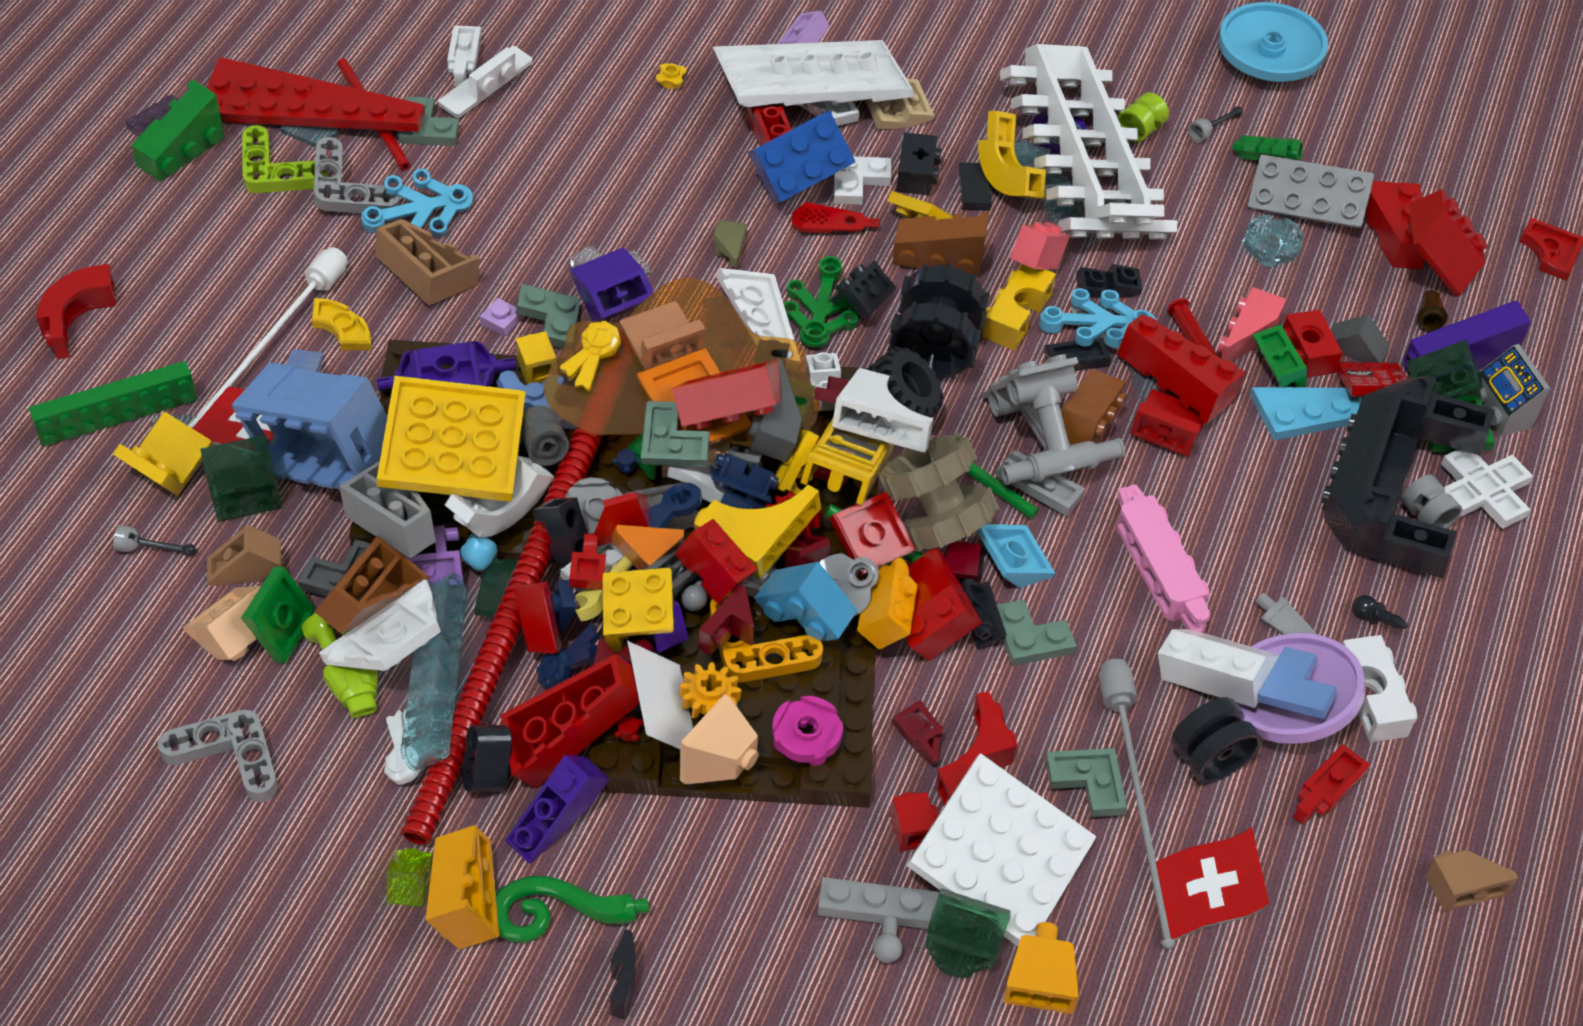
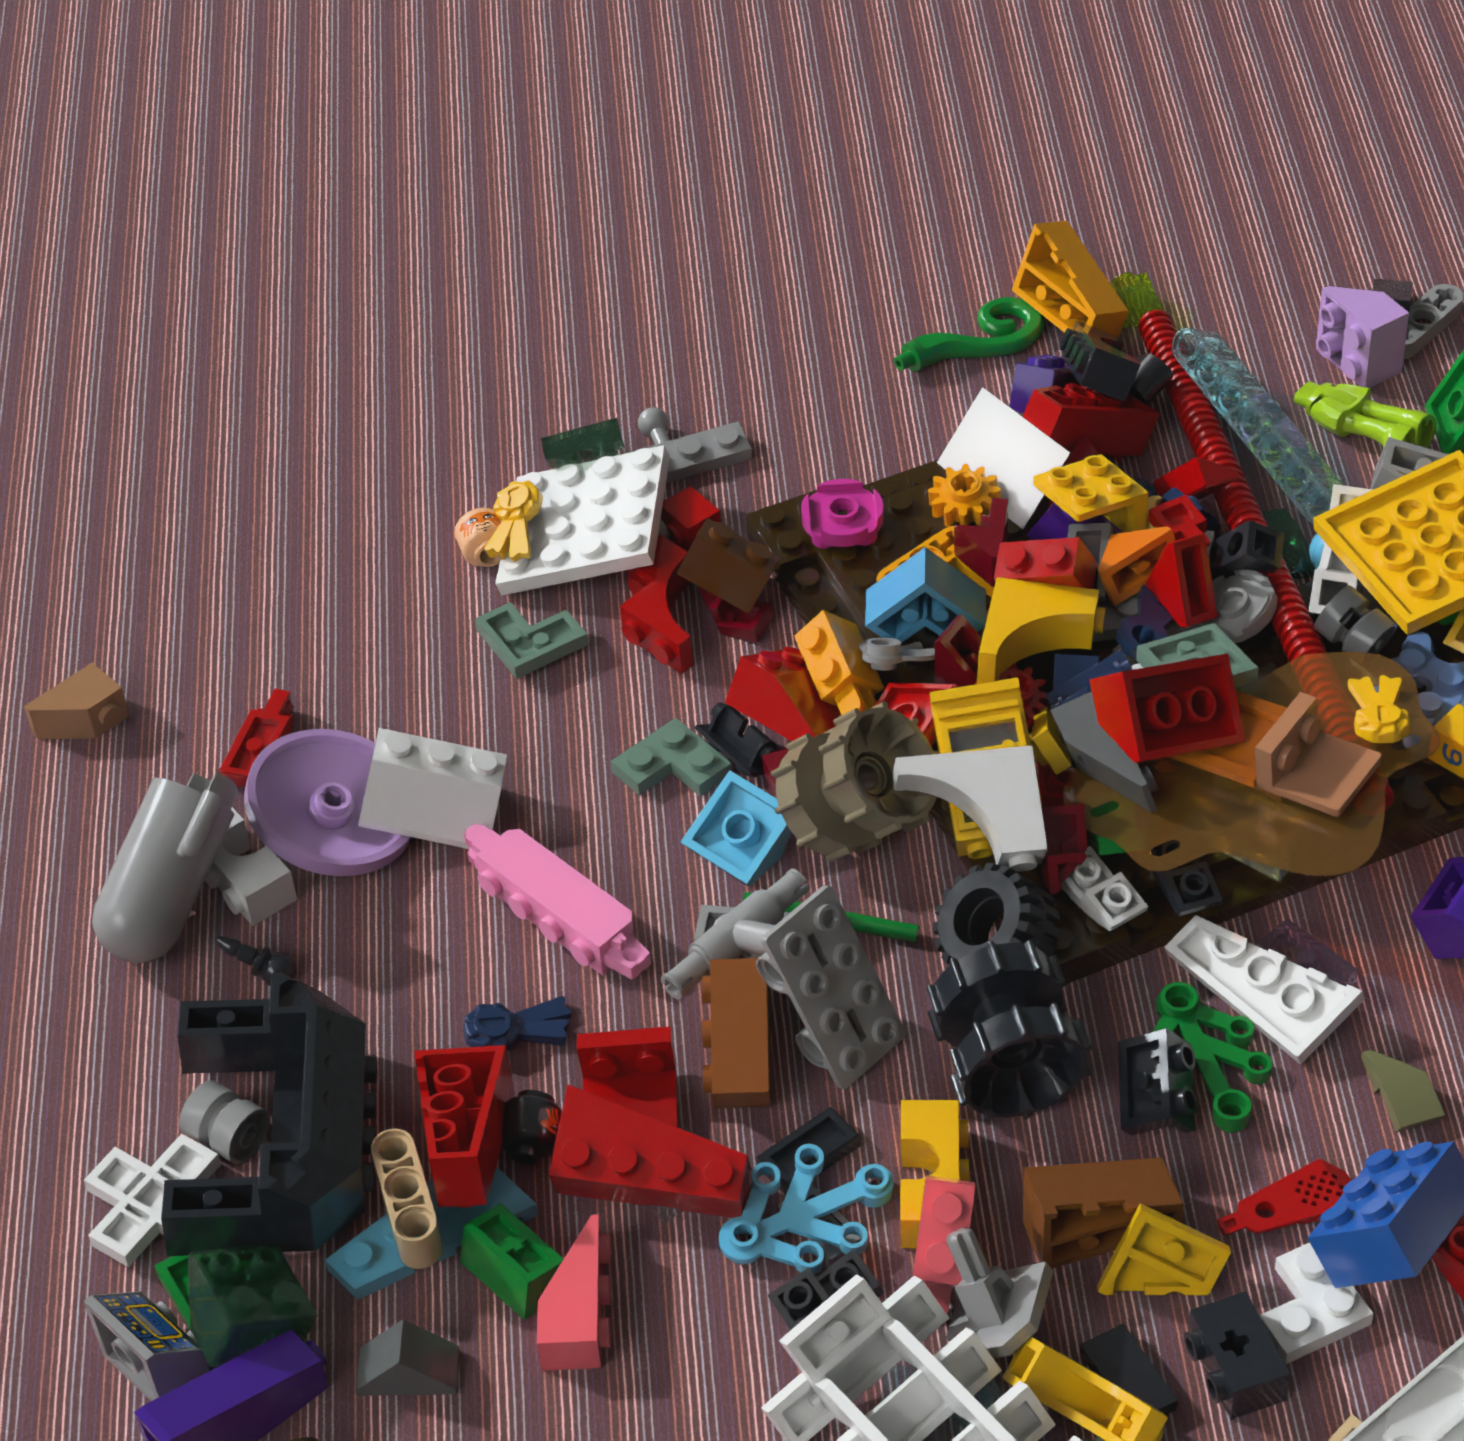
camera: 160 degrees right, 5 degrees down
dark orange wedge [315,535,431,634] -> none
white wing [319,579,441,671] -> none
black slope [610,930,636,1020] -> none
light nougat slope [680,694,759,784] -> none
light orange torso [1003,922,1078,1014] -> none
flag [1098,659,1269,949] -> none
red axle [1167,298,1219,357] -> none
black wheel [1171,697,1263,784] -> none
light grey bar [1256,593,1318,635] -> none
medium blue tile [1258,647,1337,719] -> none
red brick [1283,309,1343,378] -> none
red tile [1337,362,1408,397] -> none
none -> light grey piece [92,771,239,964]
none -> tan beam [371,1128,442,1269]
none -> red wedge [414,1045,514,1208]
none -> light nougat head [455,508,502,567]
none -> dark blue piece [463,996,572,1052]
none -> yellow piece [484,480,543,563]
none -> black head [501,1090,562,1165]
none -> reddish brown slope [677,518,780,613]
none -> light grey piece [946,1227,1053,1359]
none -> black arch [1059,320,1140,402]
none -> lavender slope [1316,286,1409,388]
none -> black tile [1372,278,1413,312]

